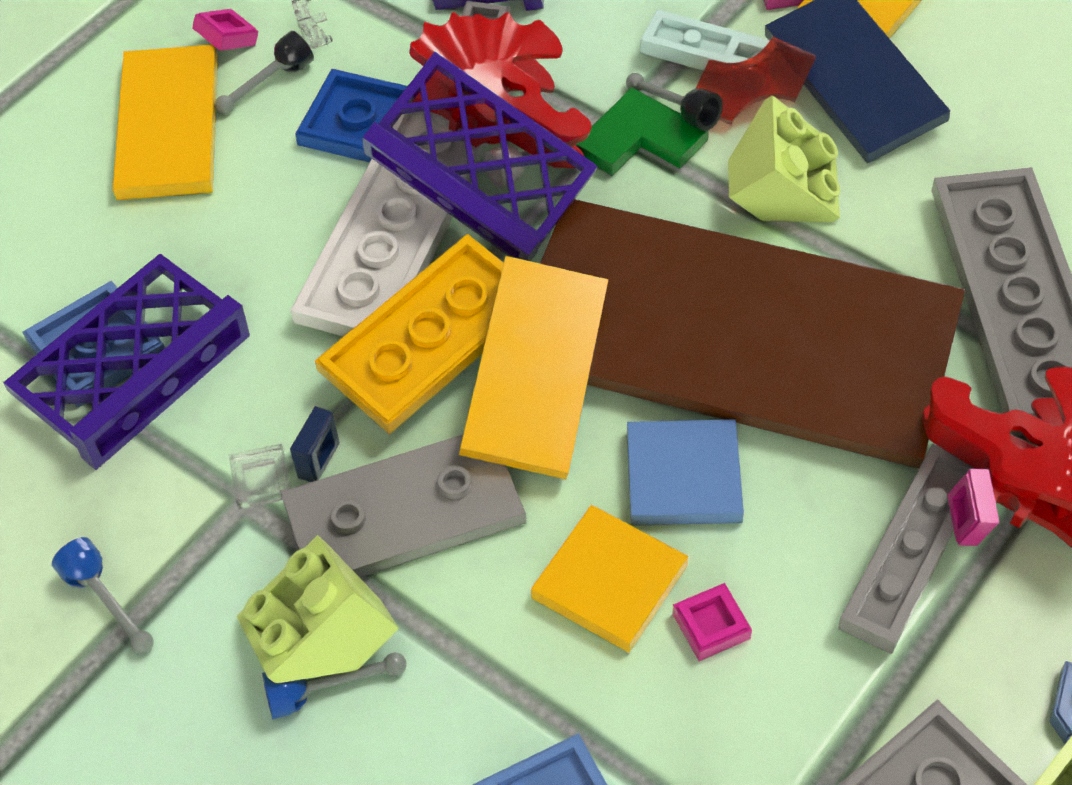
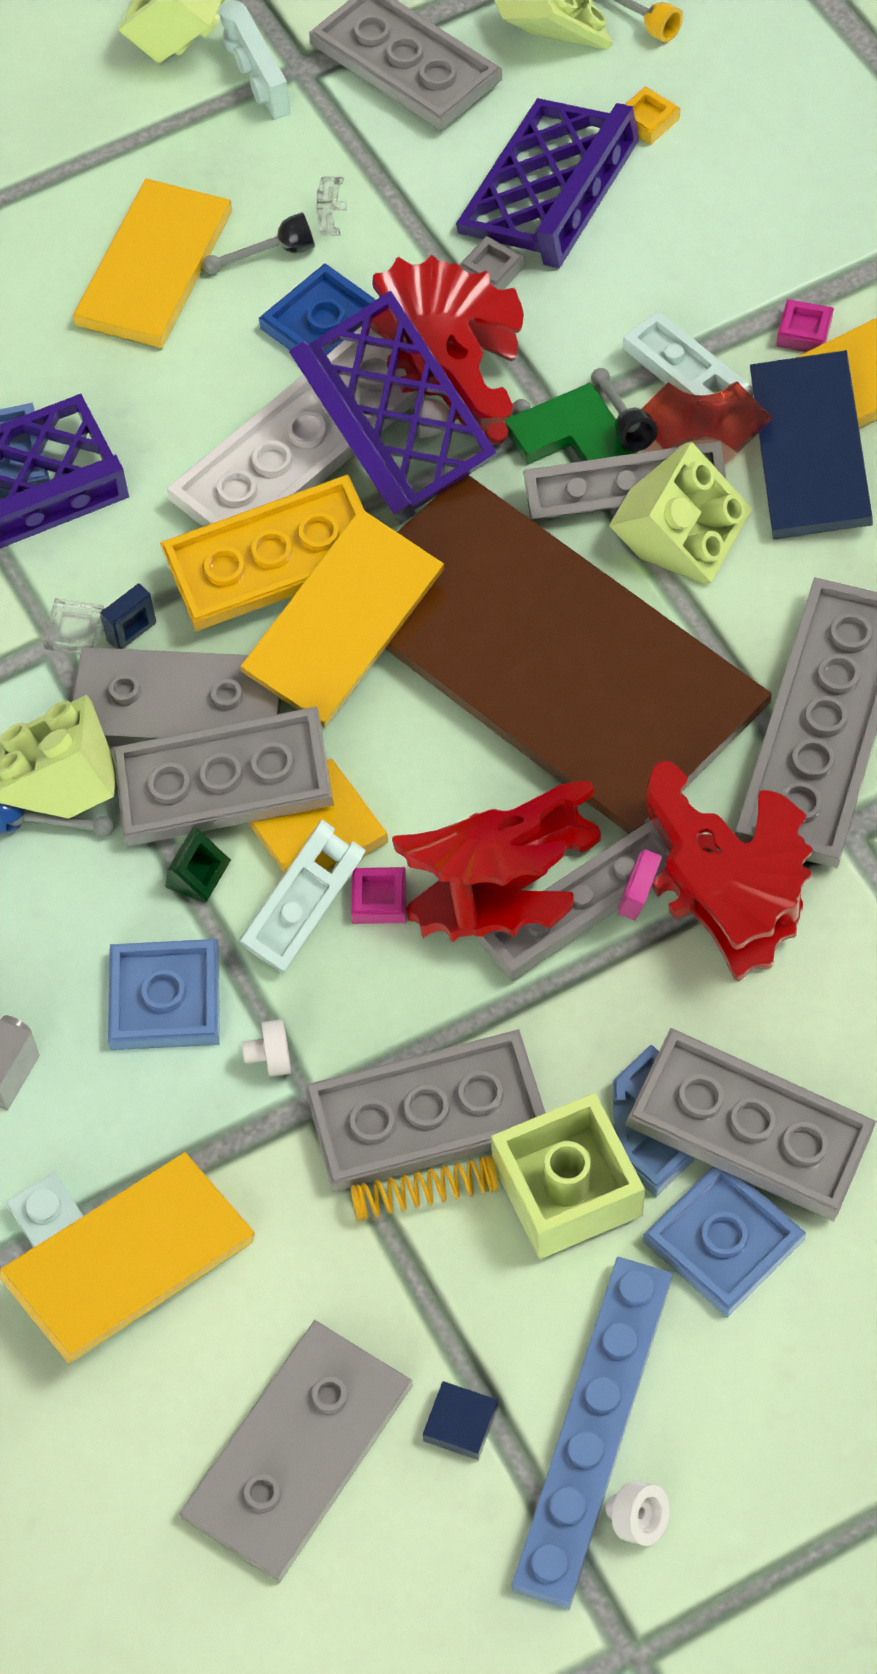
camera: 25 degrees right, 5 degrees up
dark pink tile [192,9,259,51] -> none
medium blue tile [627,419,744,525] -> none
none -> light grey plate [113,706,334,847]
none -> dark green slope [165,828,231,902]
none -> light aqua plate [237,819,366,973]
none -> red animal [392,781,601,942]
none -> light grey plate [523,441,727,521]

